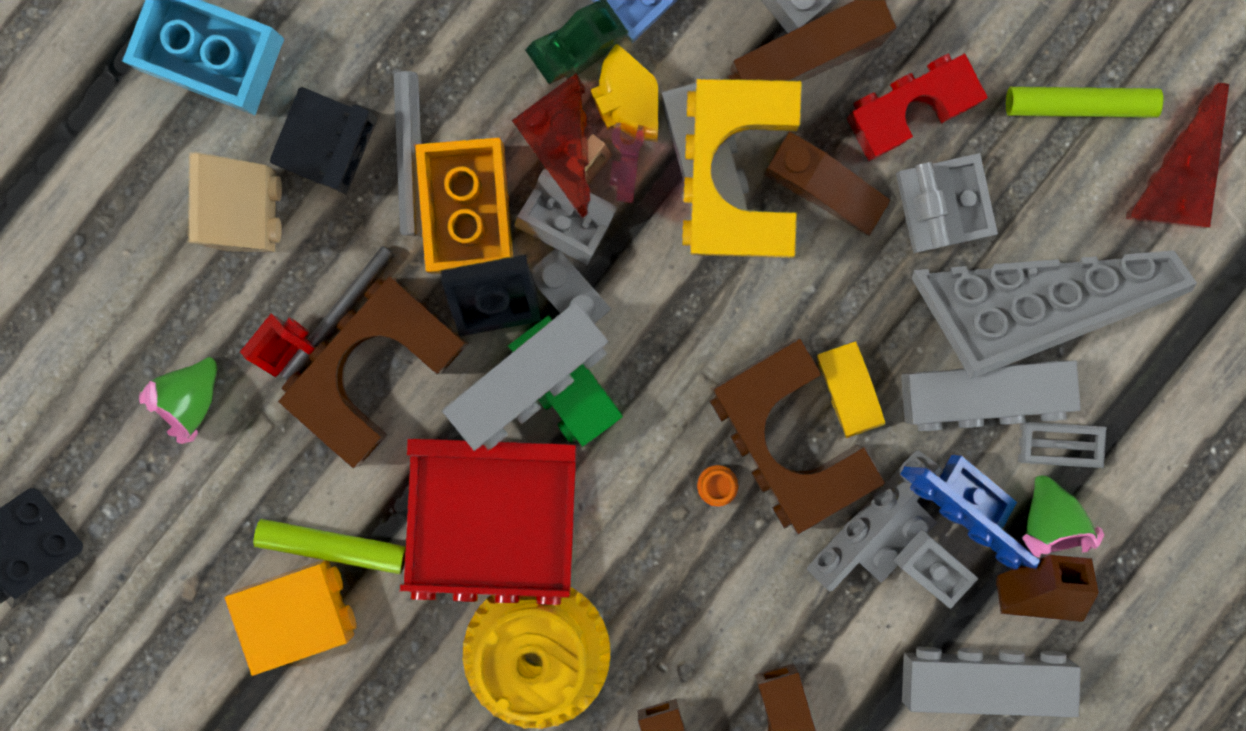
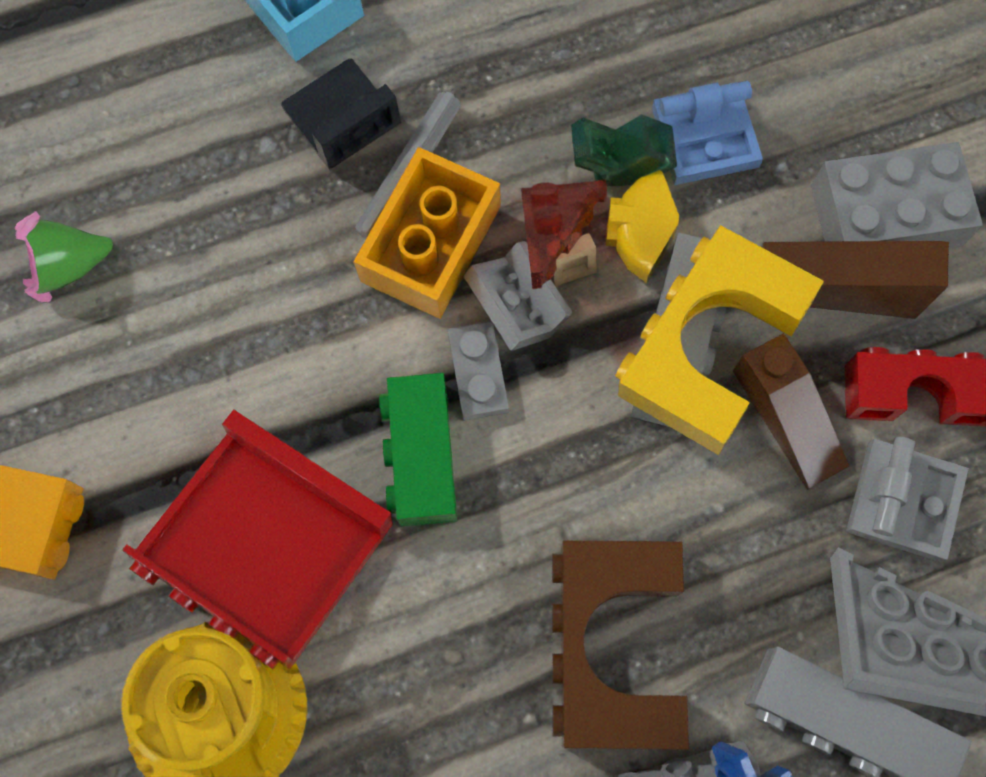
camera: 35 degrees right, 15 degrees down
tan slope [189,153,282,252] -> none
red bracket [240,313,315,377] -> none
lime piece [253,519,406,575] -> none
reddish brown arch [278,276,469,469] -> none
flat silver bar [280,245,396,380] -> none
black plate [441,254,541,337] -> none
light grey brick [442,302,609,451] -> none
clear pink plate [610,122,645,203] -> none
orange plate [697,465,738,507] -> none
yellow slope [817,341,885,438] -> none

